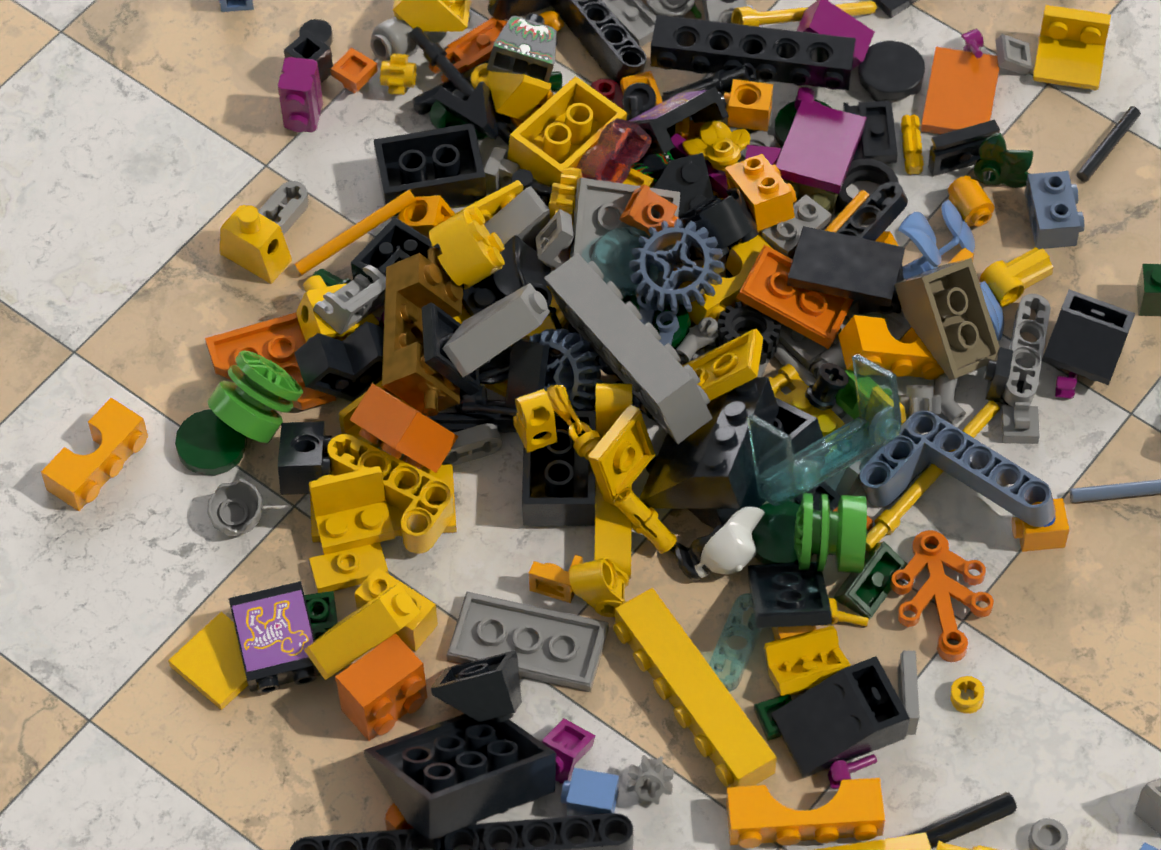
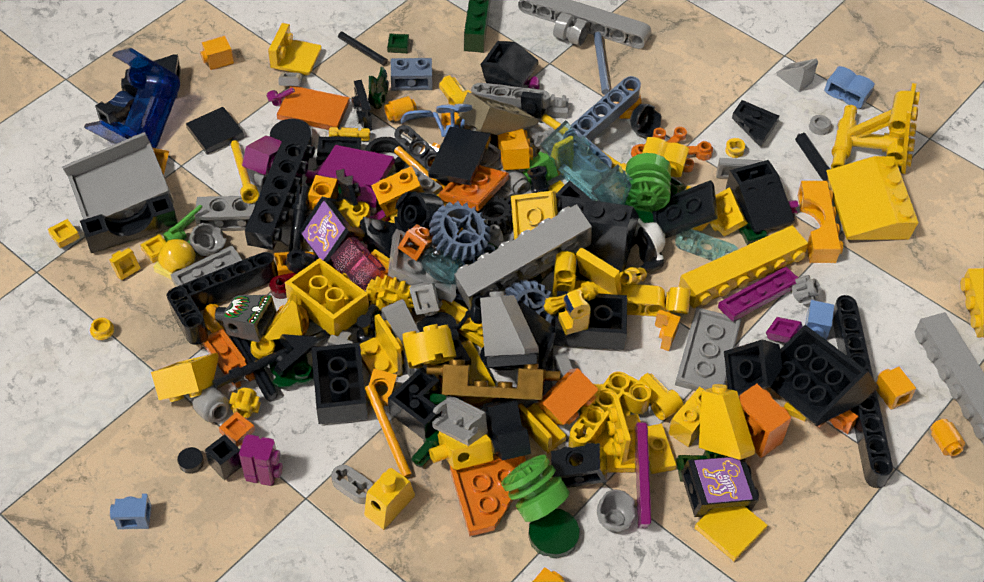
camera: 90 degrees left, 5 degrees down
none -> black slope [336,169,361,206]
none -> dark green tile [387,33,409,54]
none -> black hair [630,103,662,137]
none -> magenta tile [634,422,651,528]
none -> yellow piece [639,373,683,420]
none -> yellow brick [642,137,689,177]
none -> magenta tile [718,267,799,322]
none -> black wing [732,100,780,147]

